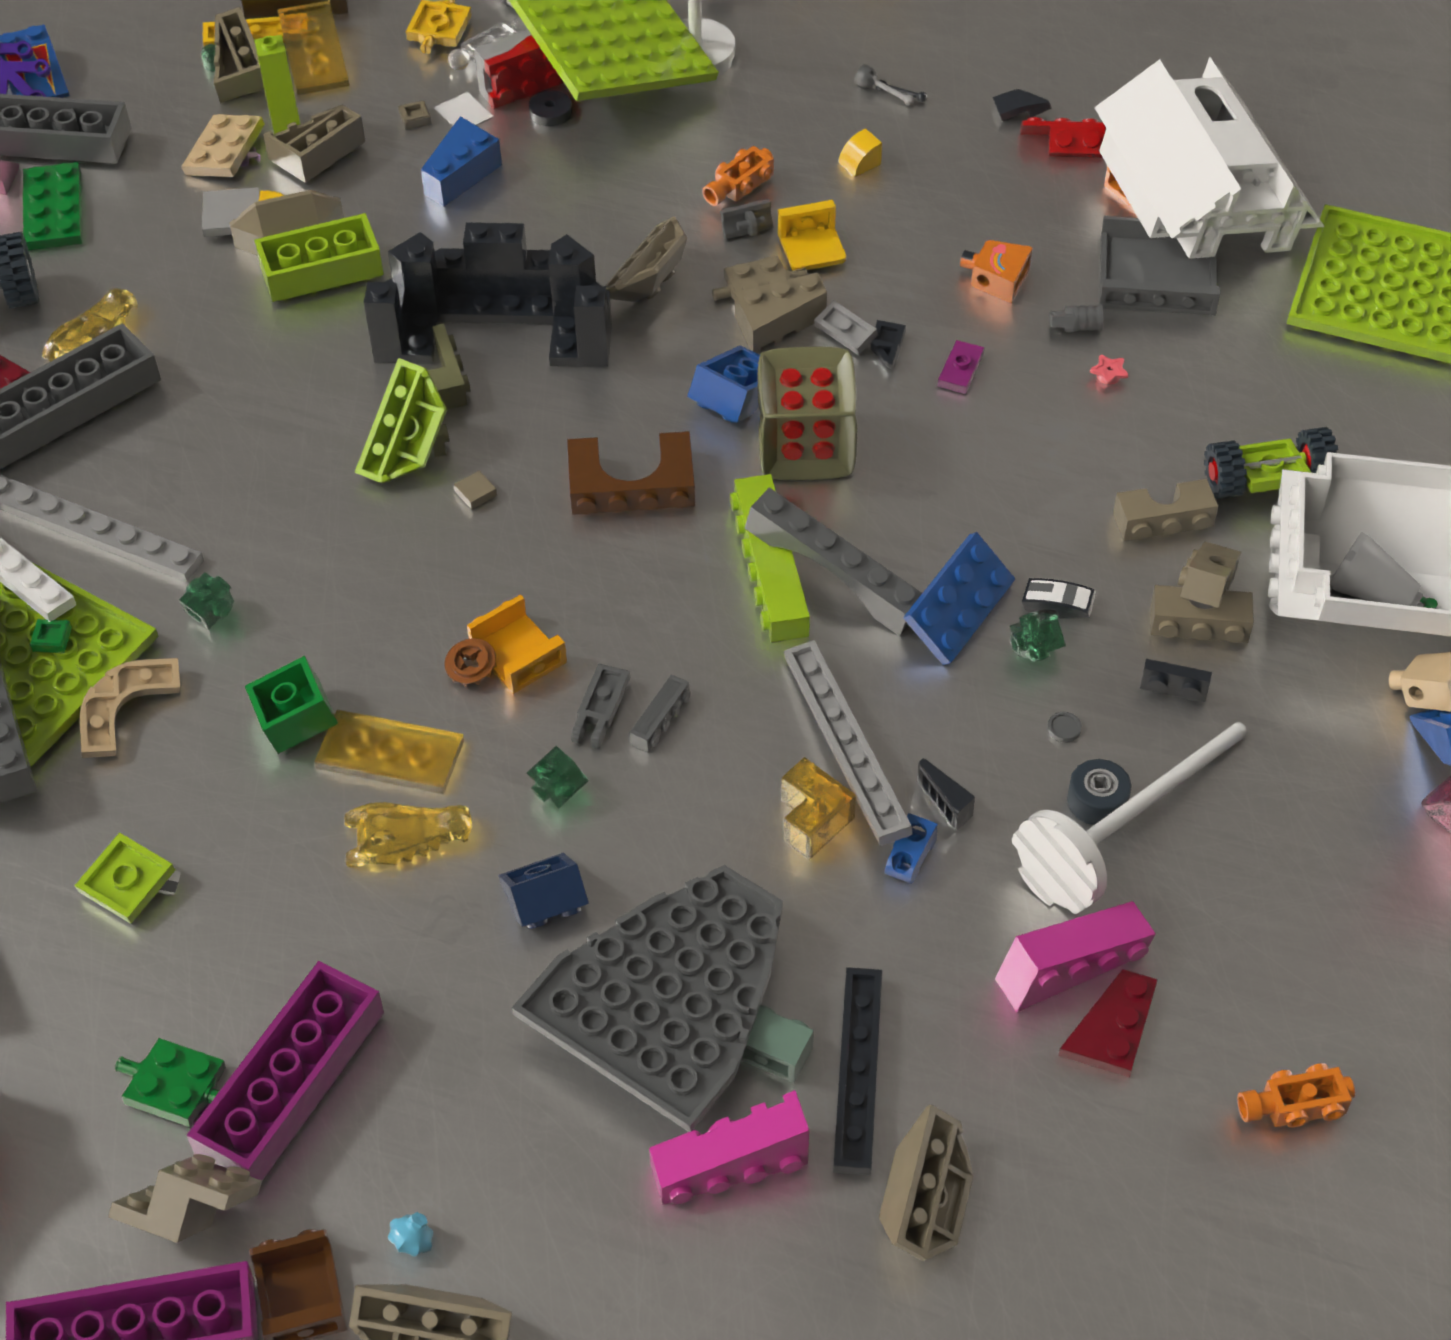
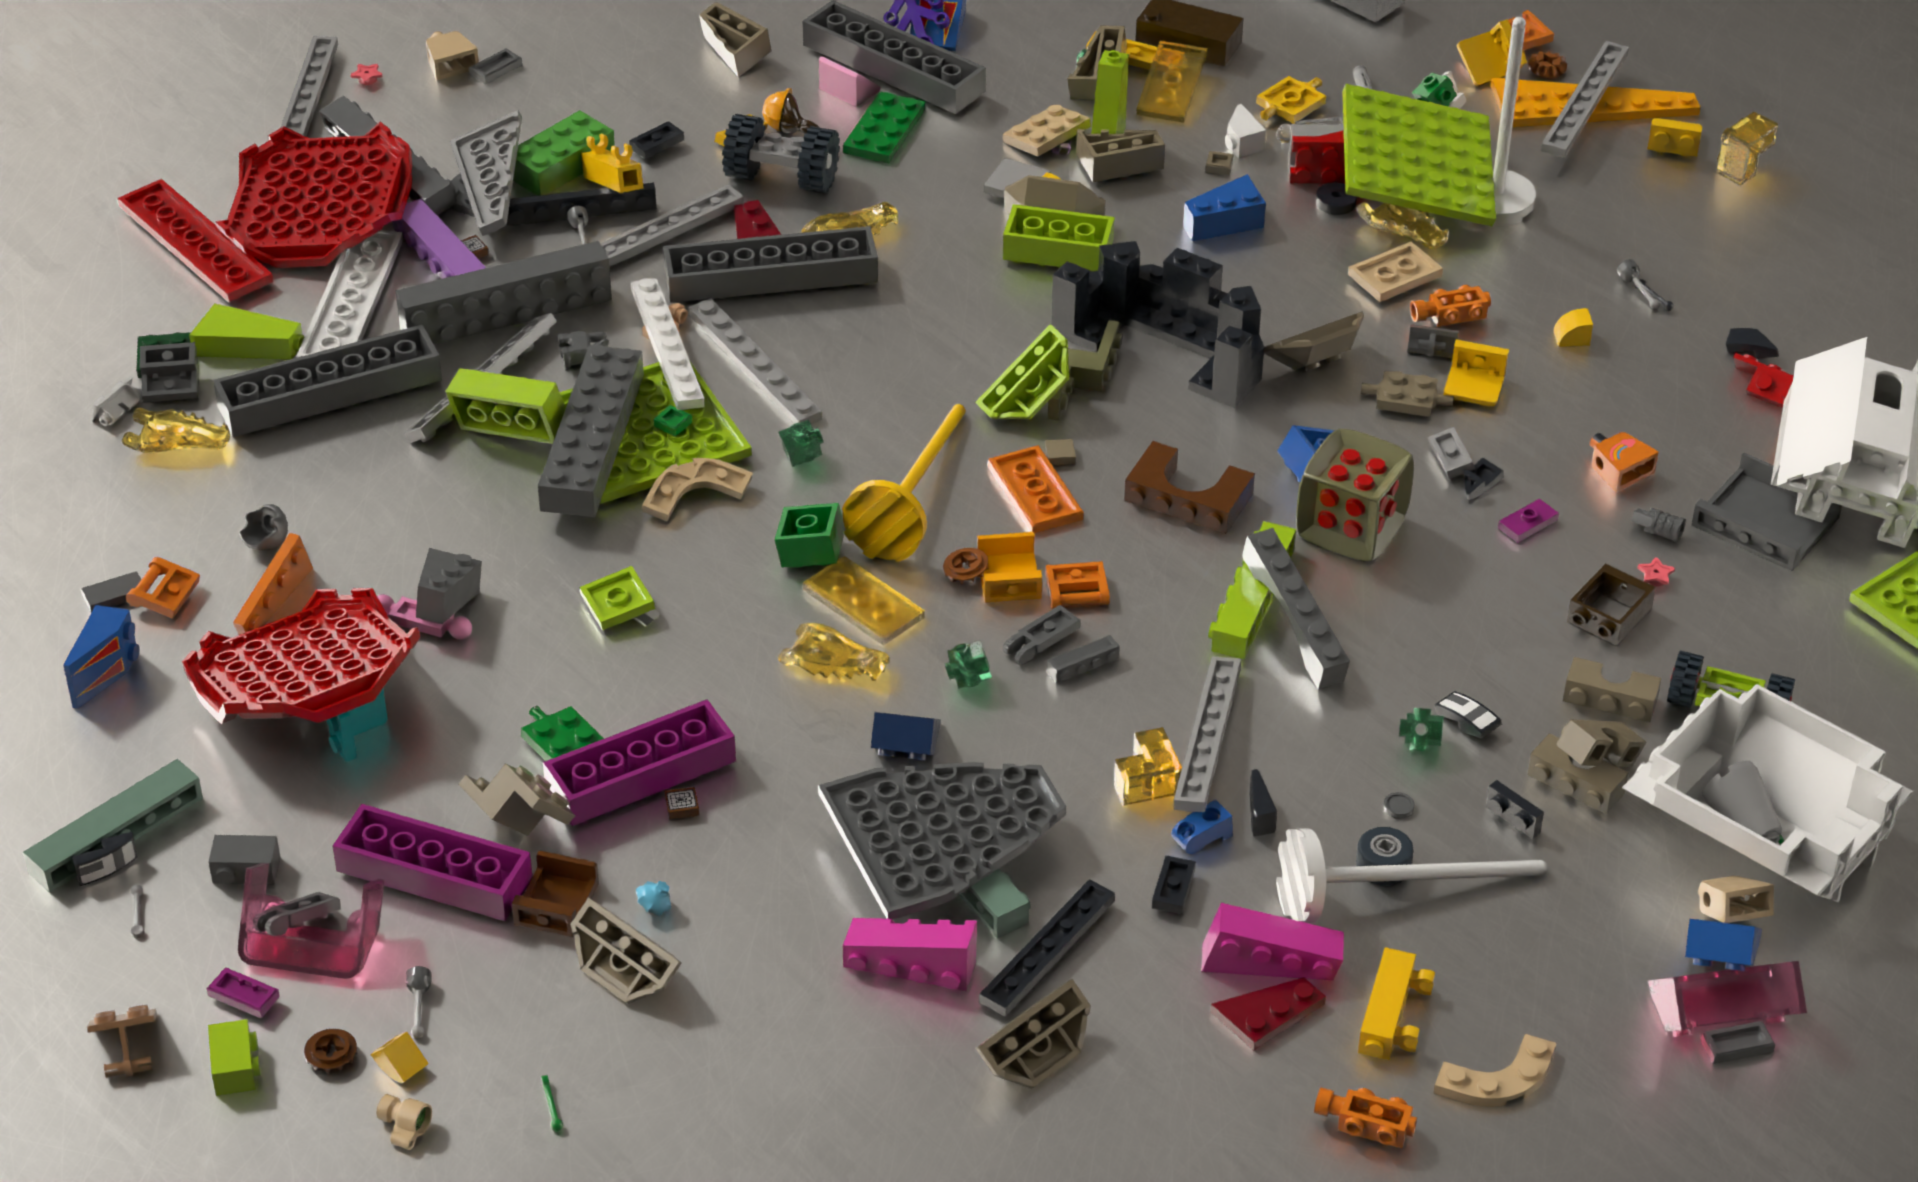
camera: 30 degrees right, 10 degrees down
white sticker [434,92,494,125] -> none
dark tan wedge [735,273,827,354] -> none
blue plate [903,532,1016,665] -> none
none -> tile [664,787,700,820]
none -> yellow piece [842,404,966,562]
none -> orange tile [988,445,1084,533]
none -> orange plate [1046,561,1110,609]
none -> black plate [1151,856,1196,914]
none -> white slope [1225,104,1266,158]
none -> tan plate [1348,242,1443,302]
none -> clear yellow animal [1356,202,1449,250]
none -> yellow brick [1358,947,1435,1060]
none -> tan plate [1433,1034,1557,1107]
none -> dark brown window [1567,563,1656,646]

